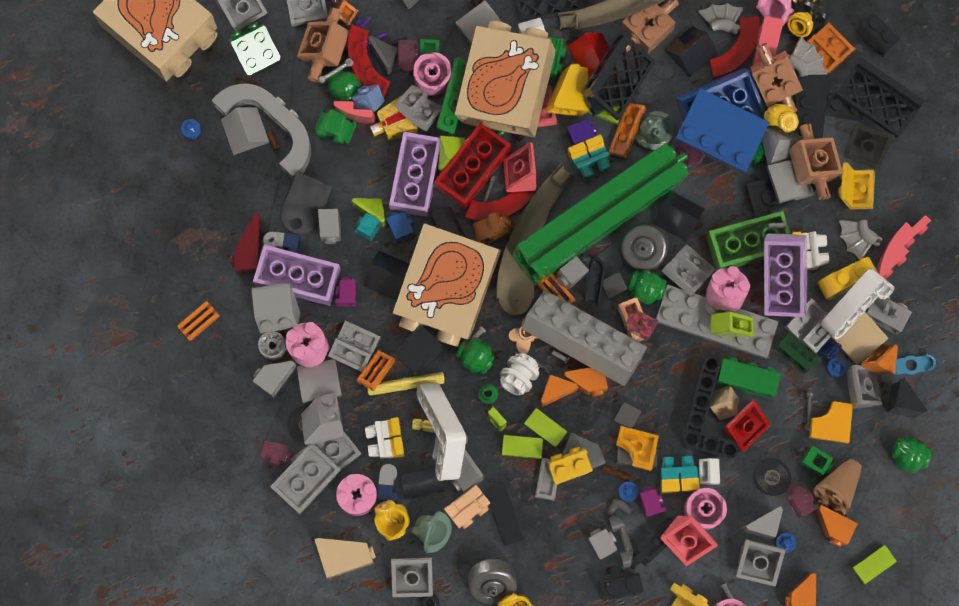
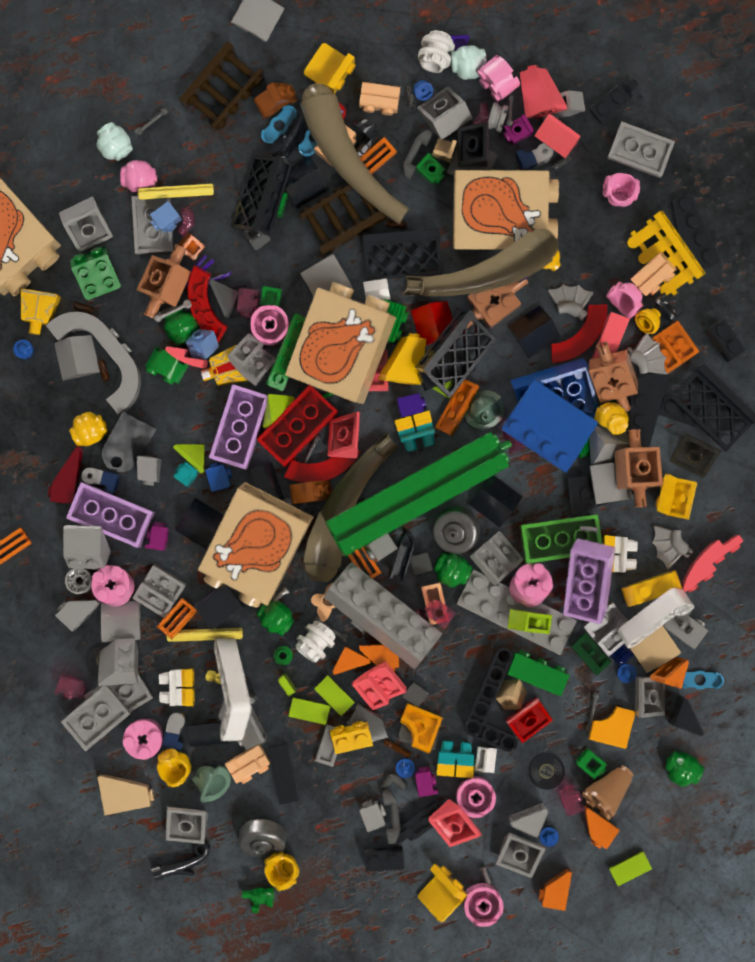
camera: 10 degrees right, 10 degrees up
none -> yellow torso [21,288,61,335]
none -> yellow hair [69,412,108,447]
none -> coral slope [352,662,407,710]

